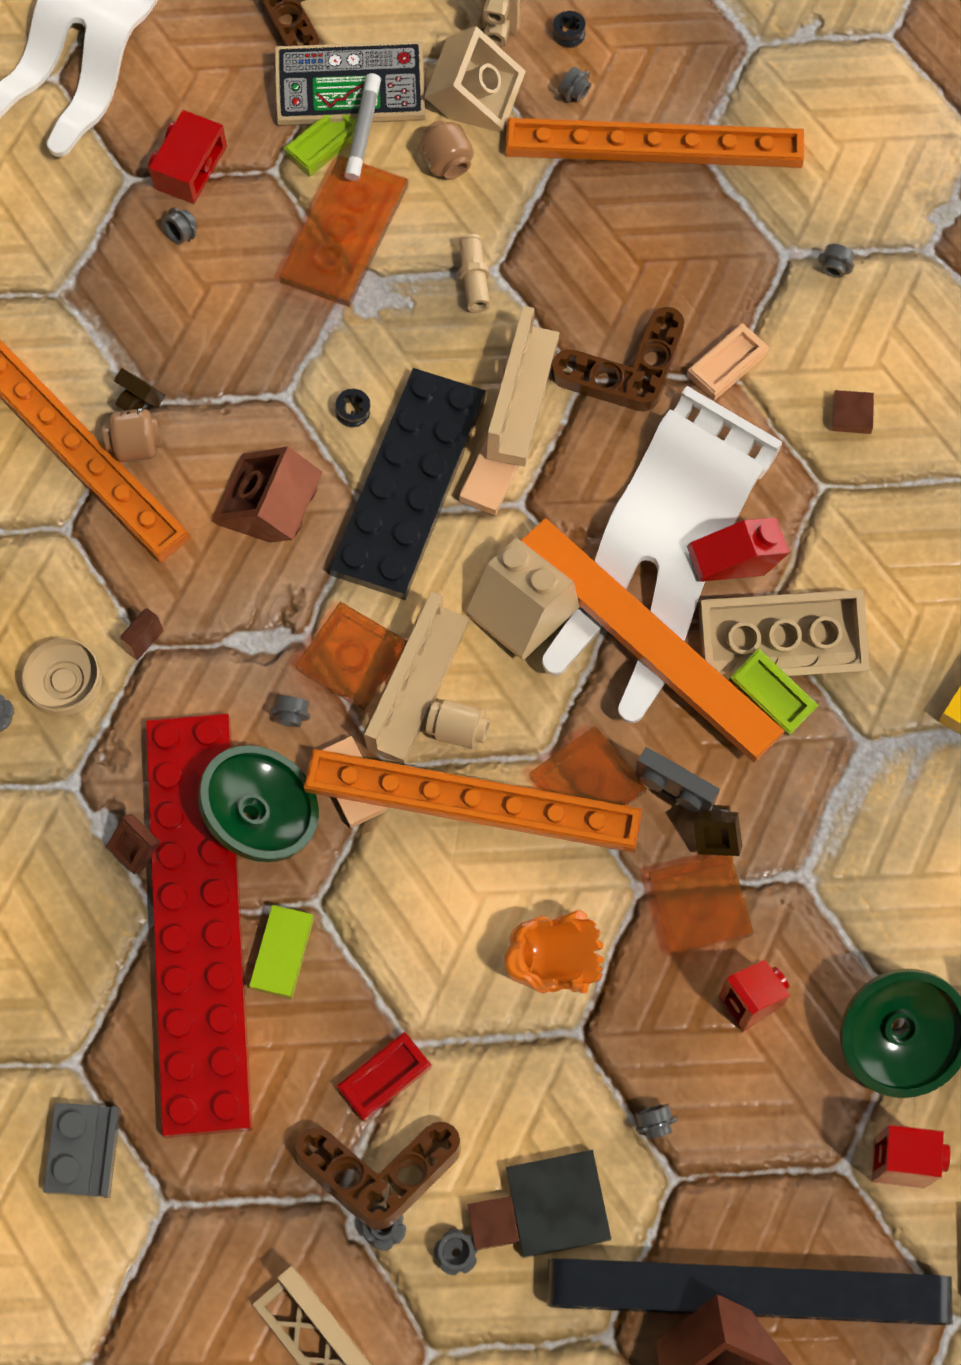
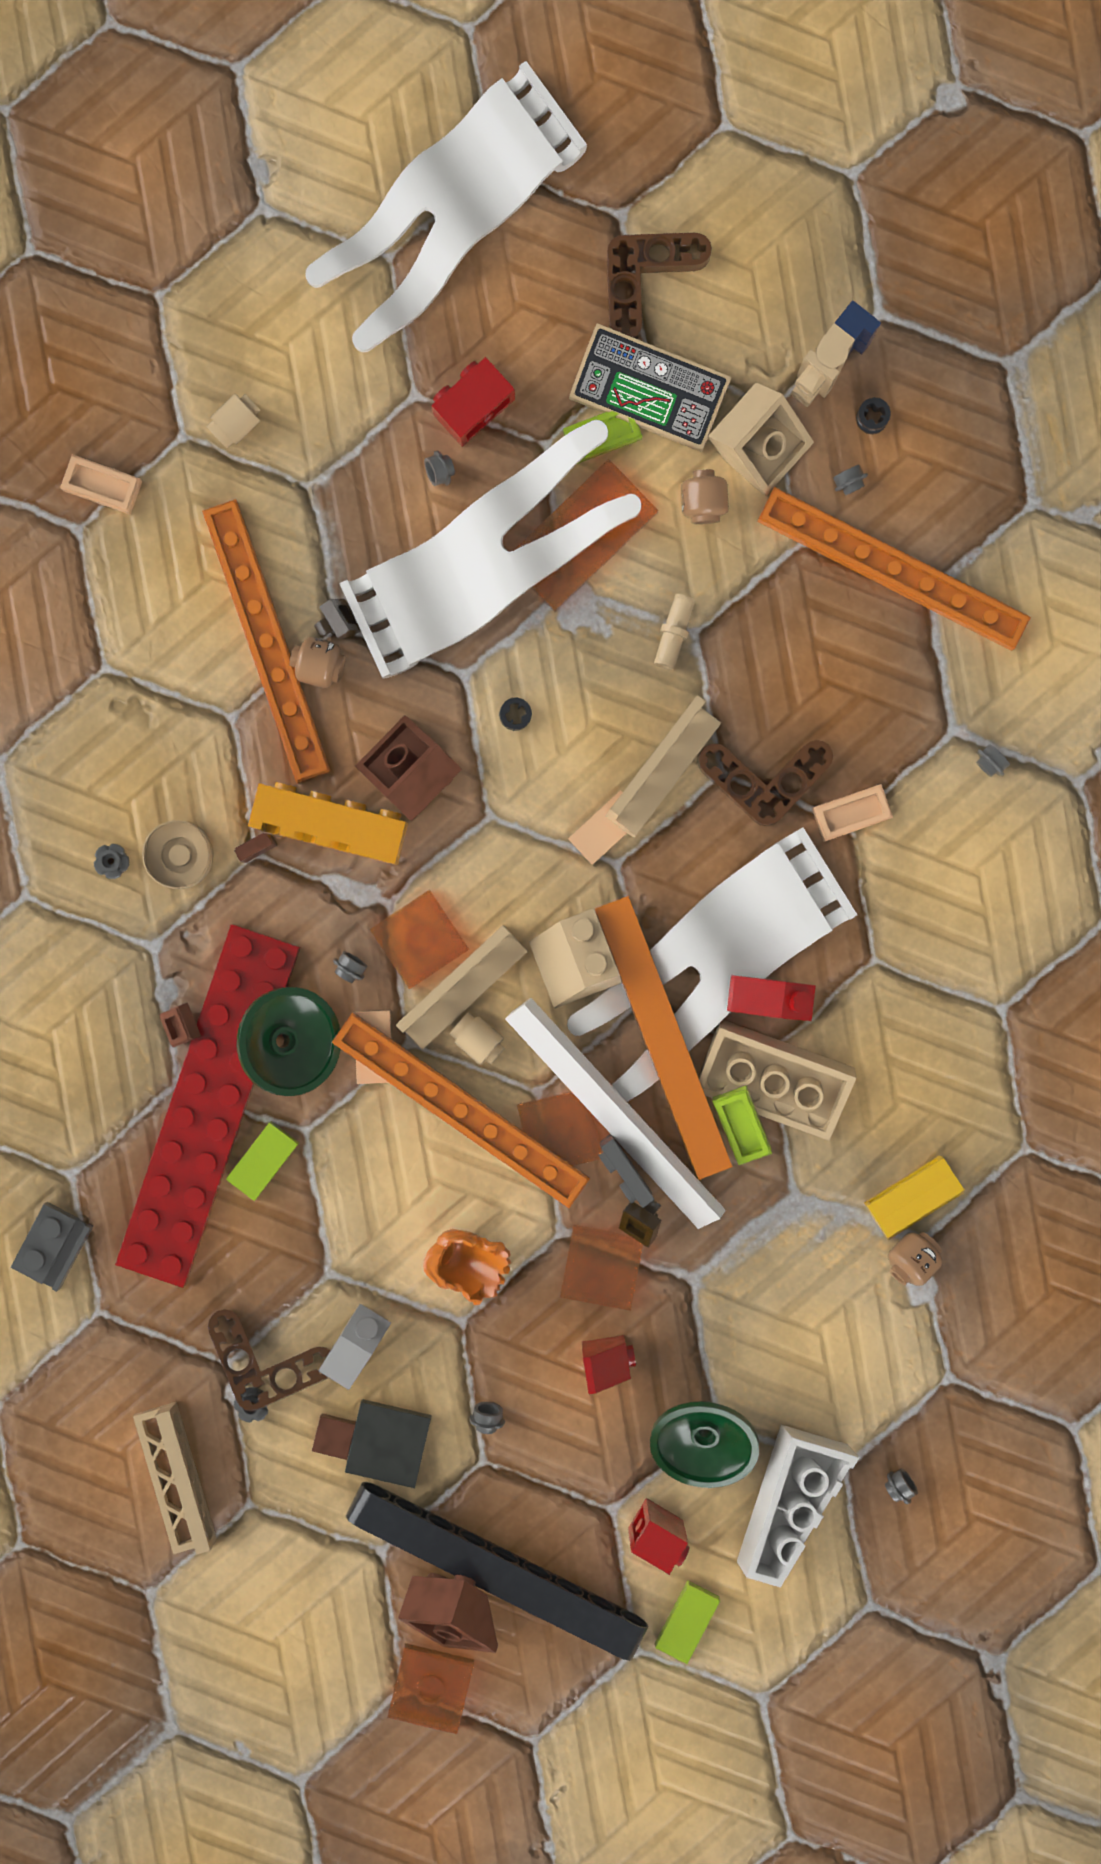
camera: 20 degrees right, 20 degrees up
black plate [330,368,486,600] -> none
red tile [336,1031,432,1122] -> none
light grey bar [345,74,381,181] -> none
dark grey plate [434,1230,478,1275] -> none
copper tile [832,390,874,434] -> none
none -> light orange wedge [248,782,408,865]
none -> light grey slope [318,1304,391,1390]
none -> white flag [339,420,641,679]
none -> white tile [505,998,726,1229]

